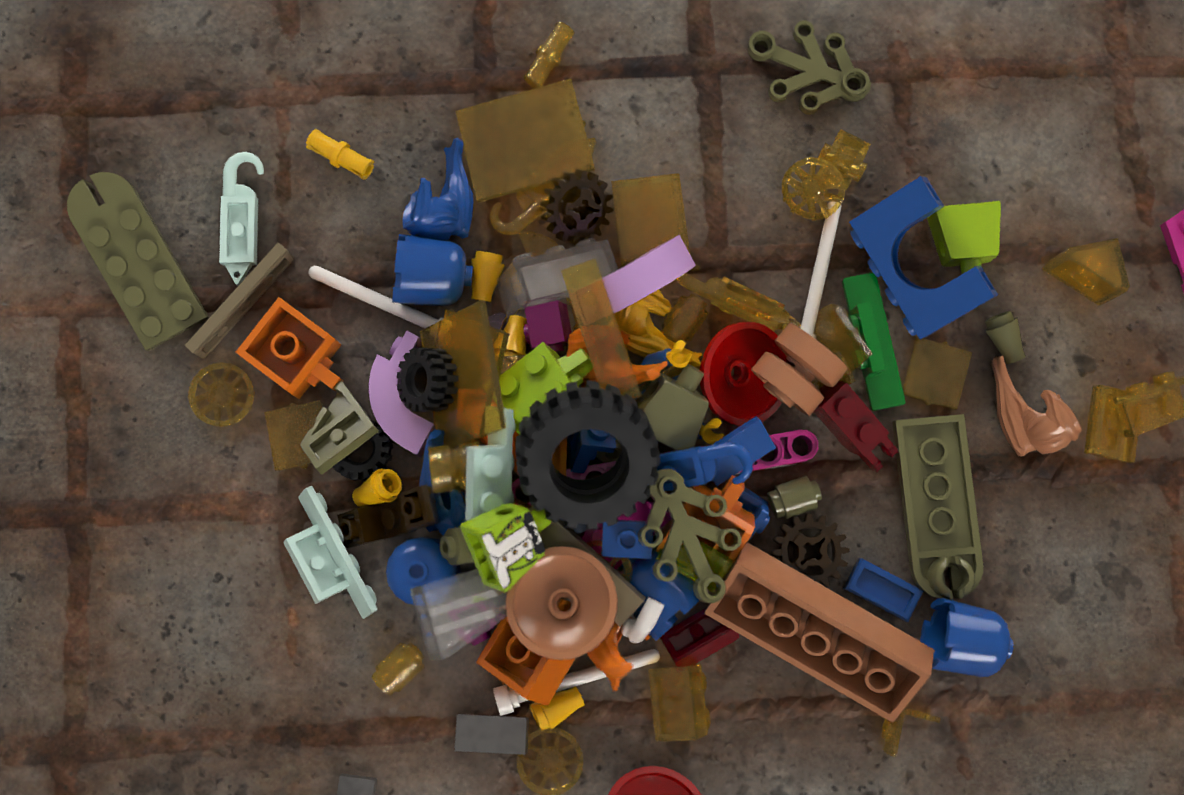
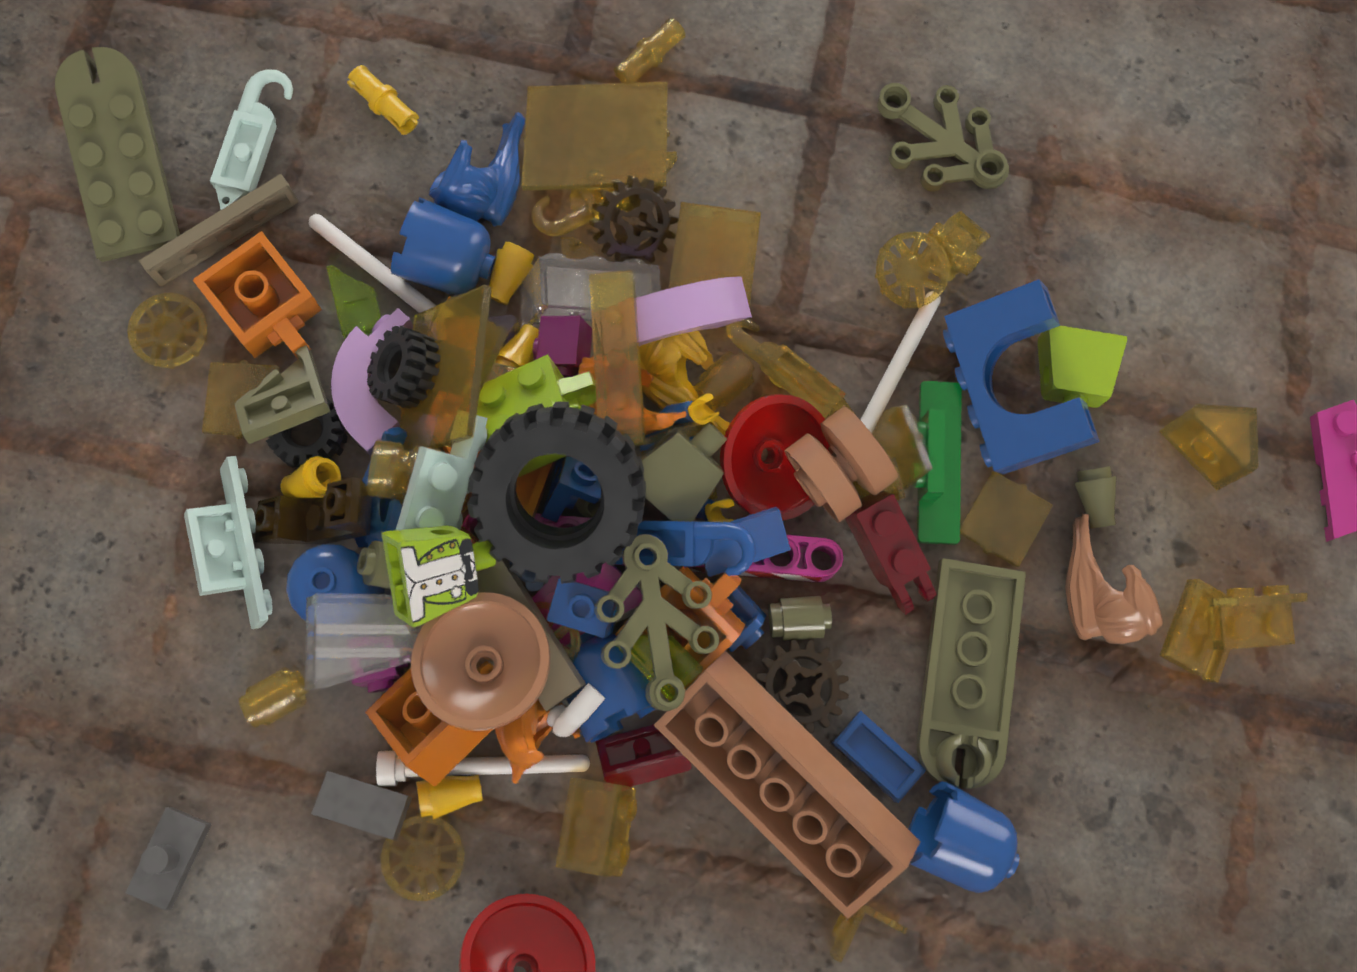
camera: 10 degrees right, 5 degrees down
none -> clear neon green tile [326,265,382,339]

